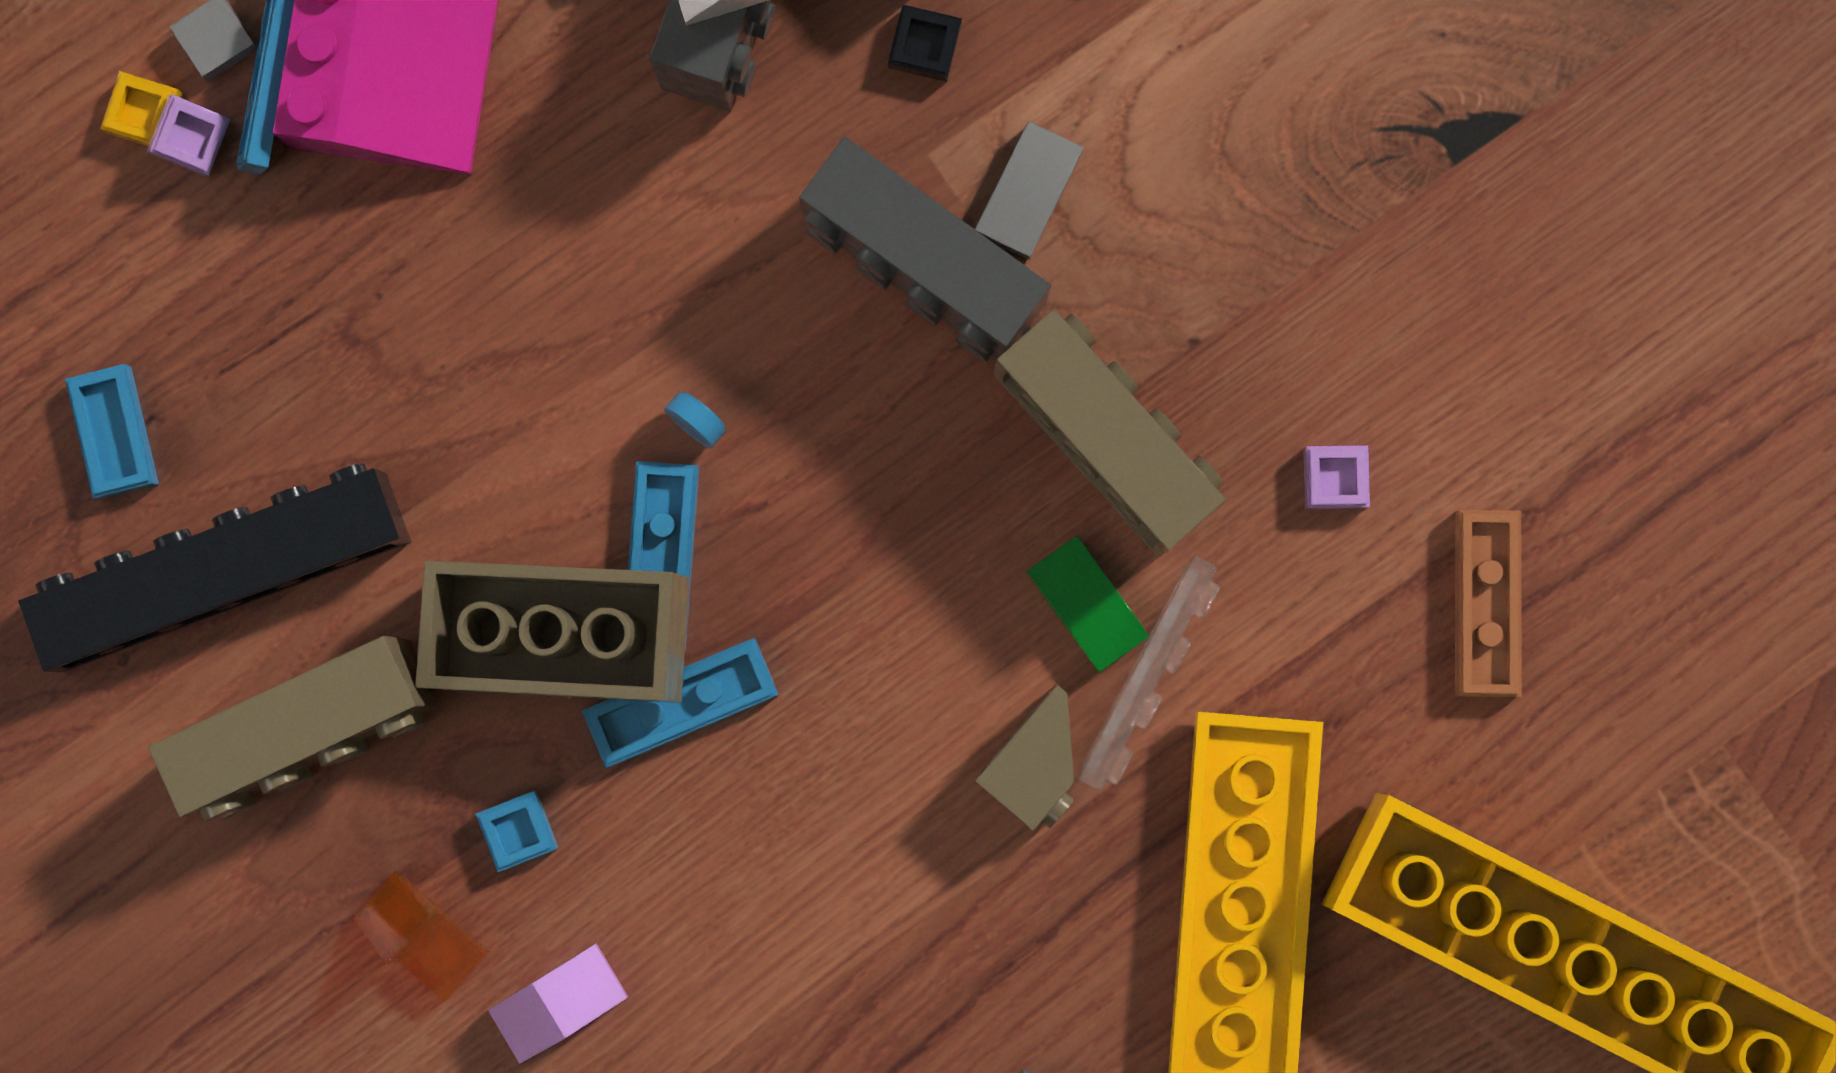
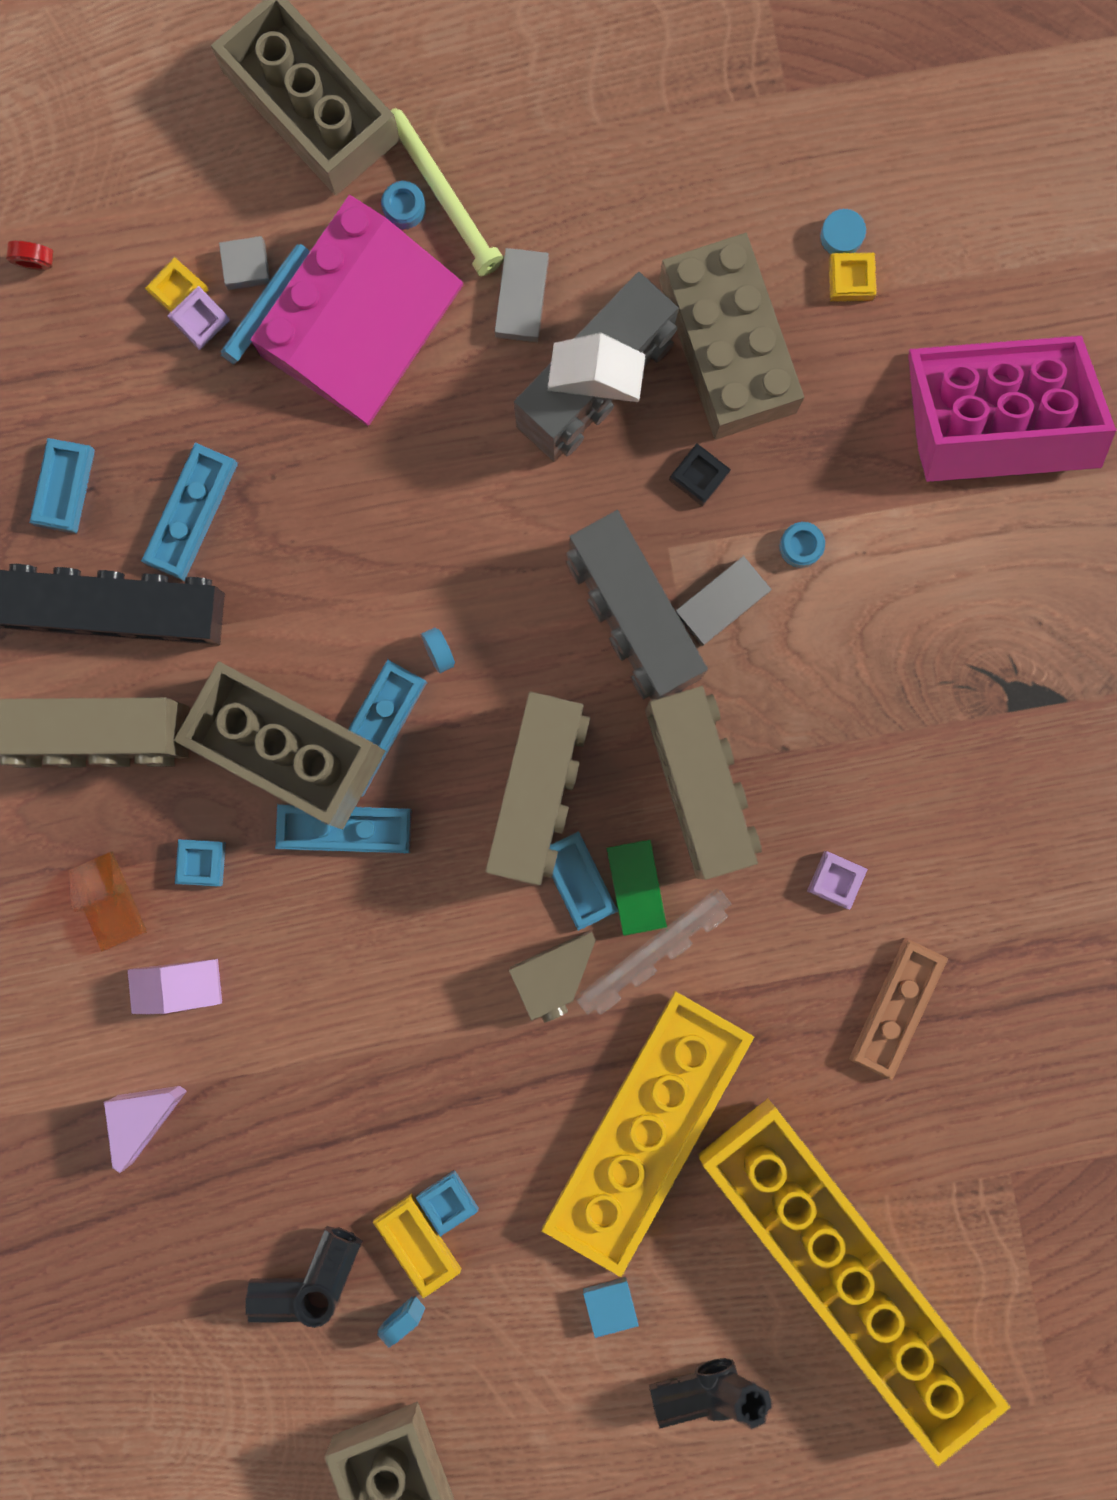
camera: 25 degrees right, 0 degrees up
none -> dark azure tile [141,443,238,581]
none -> dark tan brick [486,691,590,885]
none -> dark azure tile [550,831,618,931]
none -> dark azure tile [779,522,825,568]

